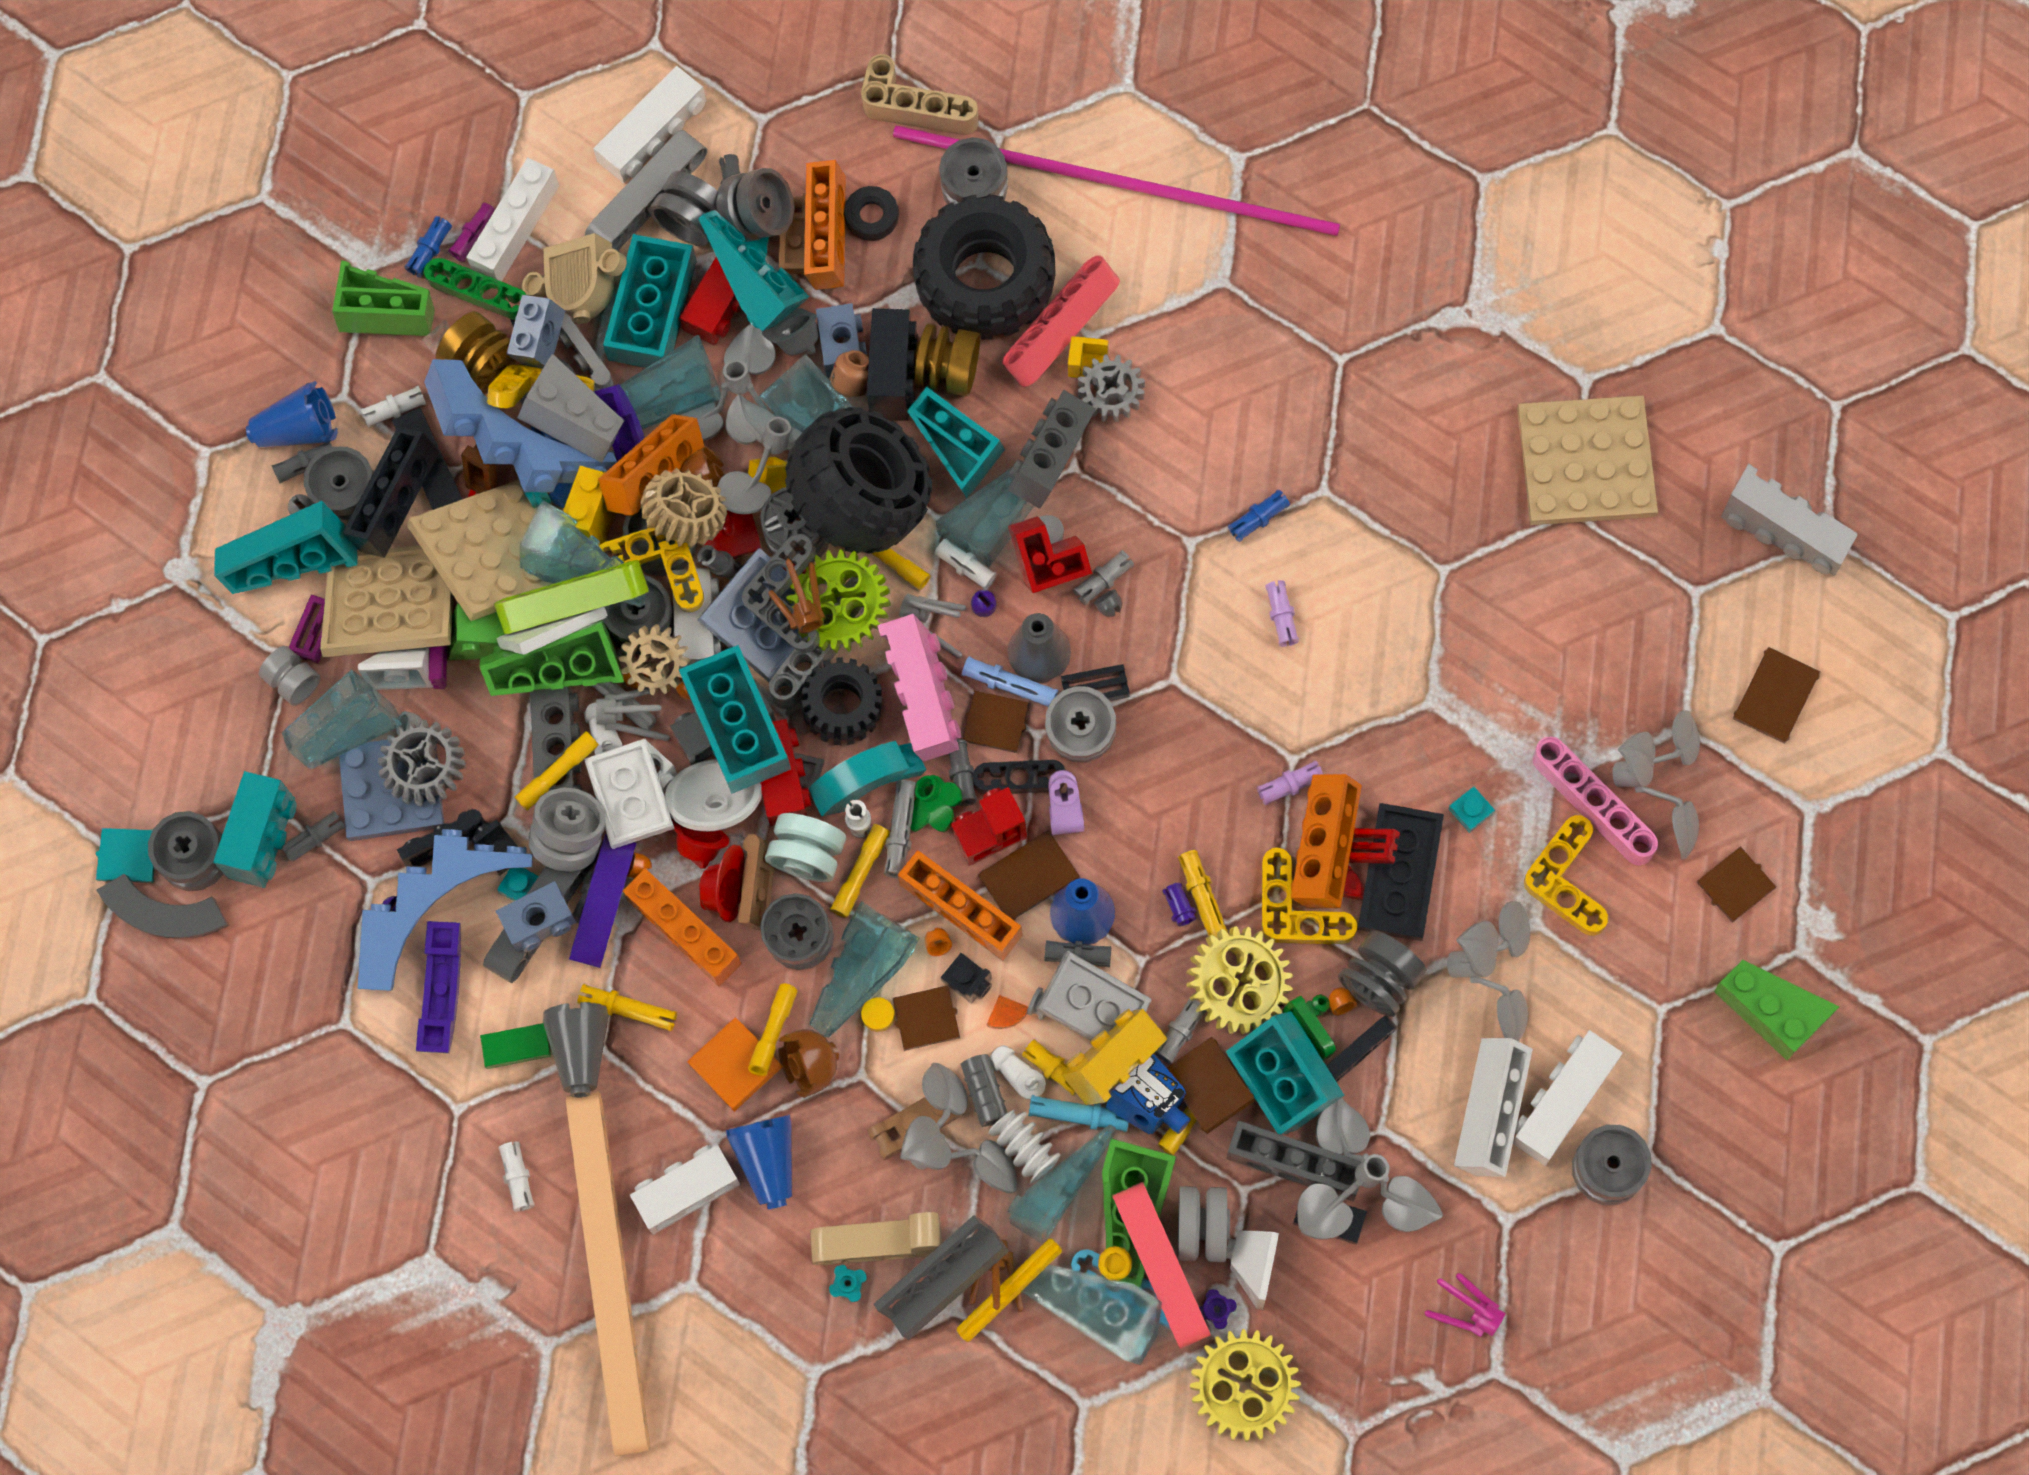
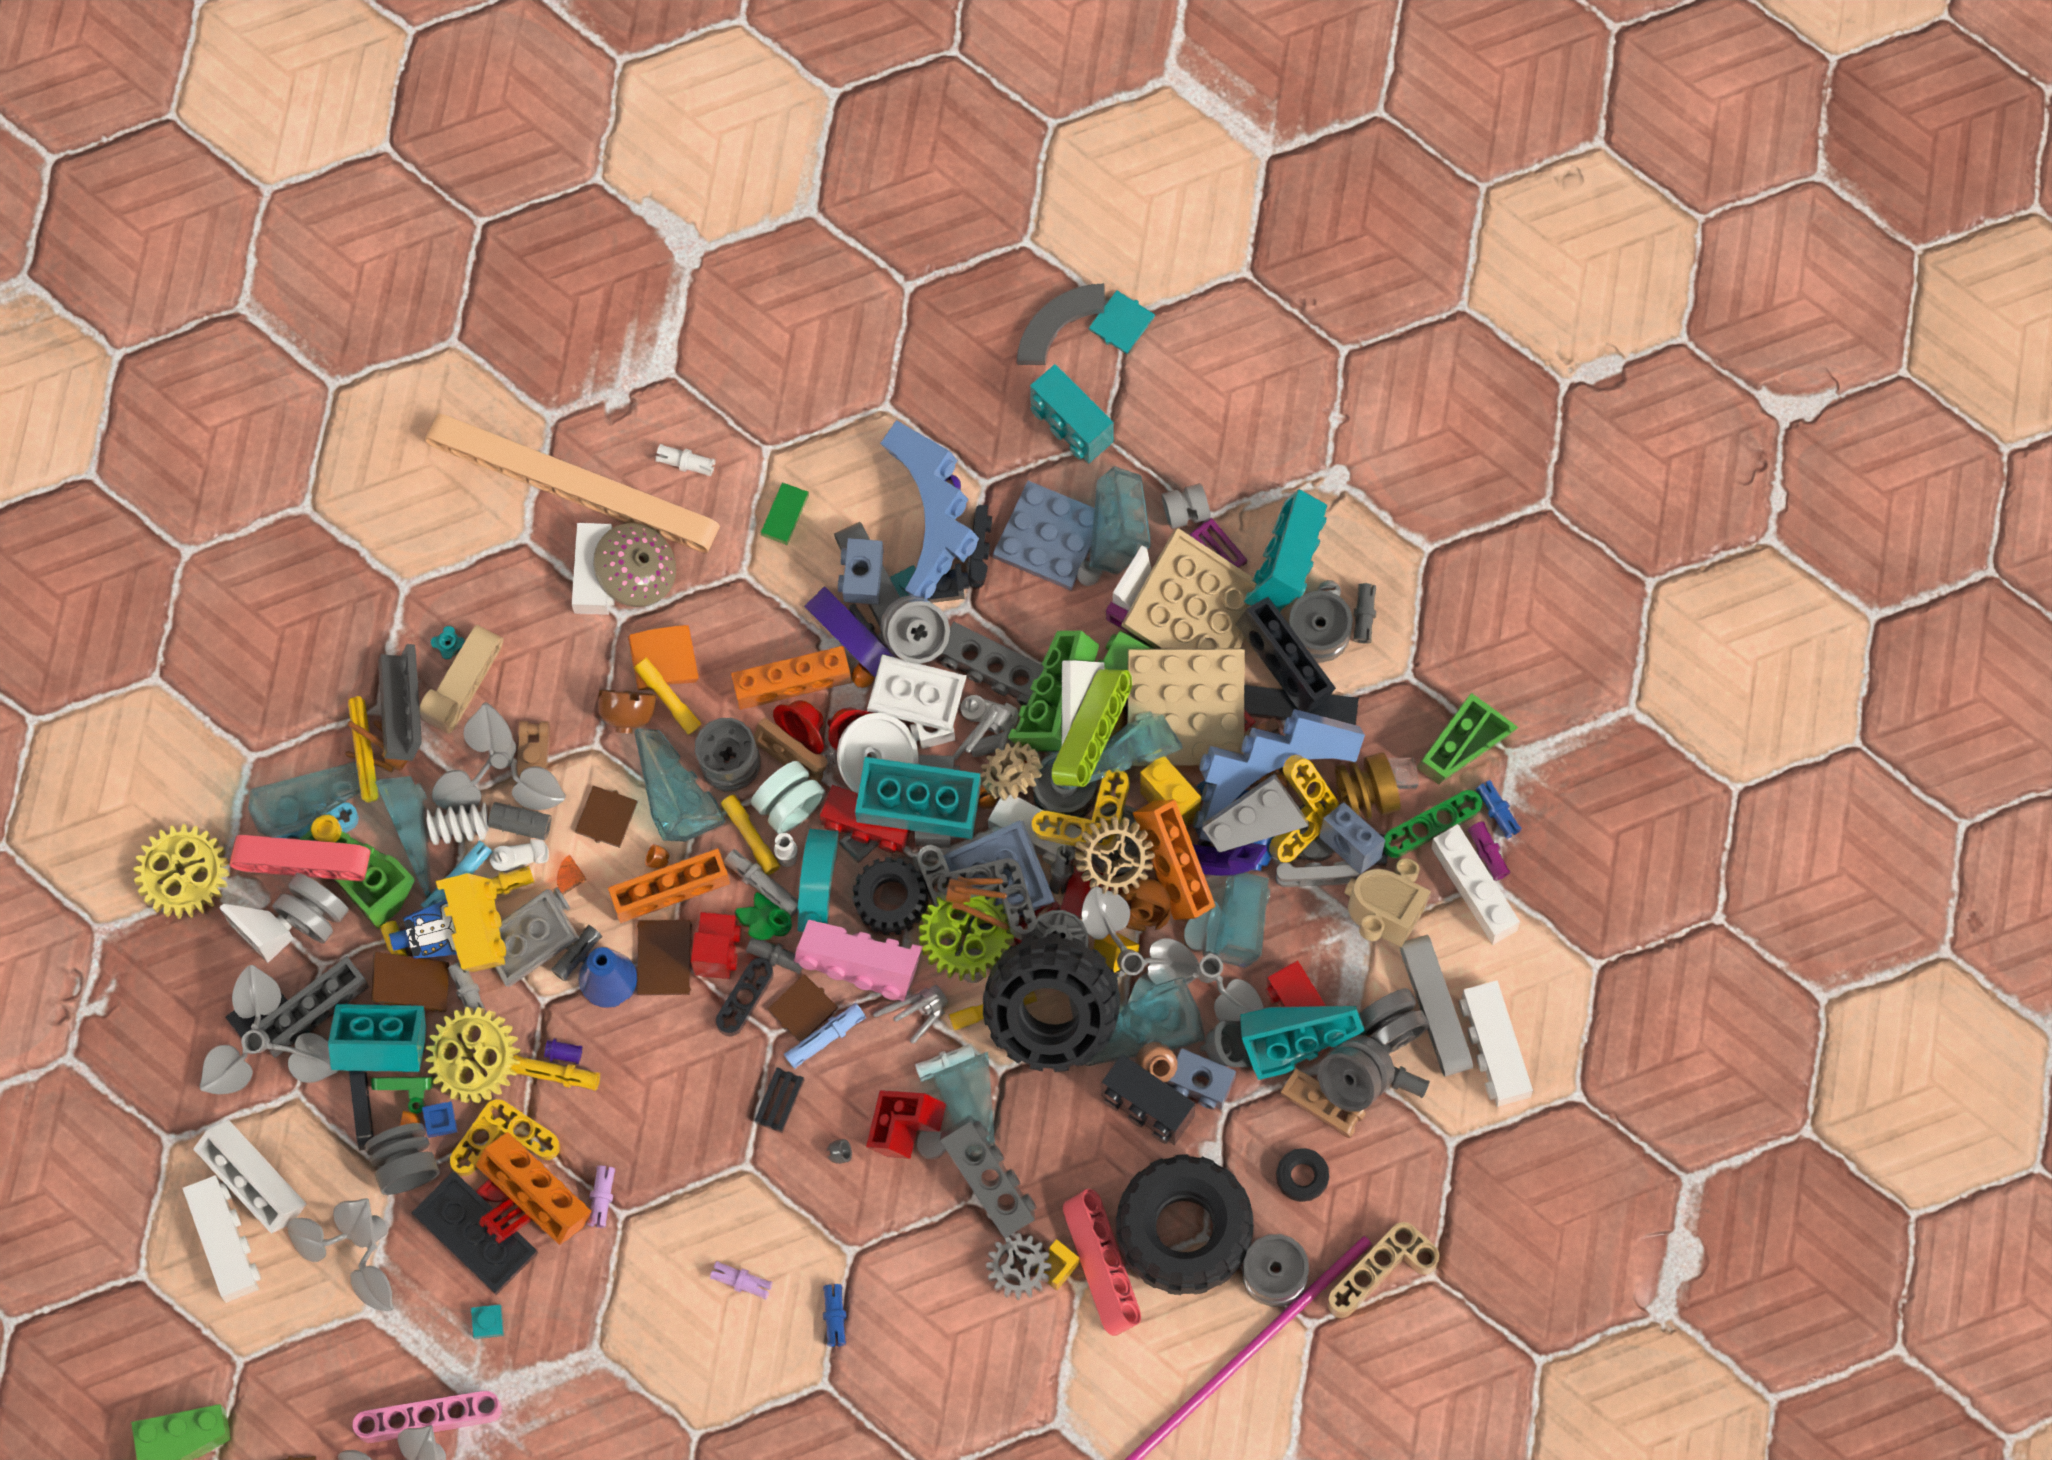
camera: 120 degrees right, 0 degrees up
dark grey wheel [148,811,224,891] -> none
blue cone [246,381,338,448] -> none
dark grey axle [282,810,346,861] -> none
white pin [360,386,426,428] -> none
light grey gear [378,719,466,807] -> none
dark purple slope [416,921,461,1054] -> none
yellow piece [514,731,599,811] -> none
dark grey cone [543,1002,609,1098] -> none
yellow pin [577,983,678,1032] -> none
teal brick [603,234,697,372] -> none
blue cone [725,1115,792,1210] -> none
orange brick [804,159,846,290] -> none
yellow tile [861,997,895,1032] -> none
teal wedge [907,387,1005,499] -> none
pearl gold wheel [914,323,981,397] -> none
black bracket [940,953,992,1004] -> none
dark purple hinge [971,590,997,617] -> none
dark grey cone [1007,613,1071,683] -> none
light grey wheel [1045,686,1116,762] -> none
lavender piece [1048,770,1084,835] -> none
light grey pin [1073,550,1134,605] -> none
dark purple plate [1199,1289,1237,1330] -> none
dark pink plant [1425,1273,1506,1337] -> none
yellow beam [1524,815,1608,936] -> none
flat silver wheel [1572,1125,1652,1205] -> none
none -> blue tile [422,1101,458,1138]
none -> dark tan dish [593,523,676,607]

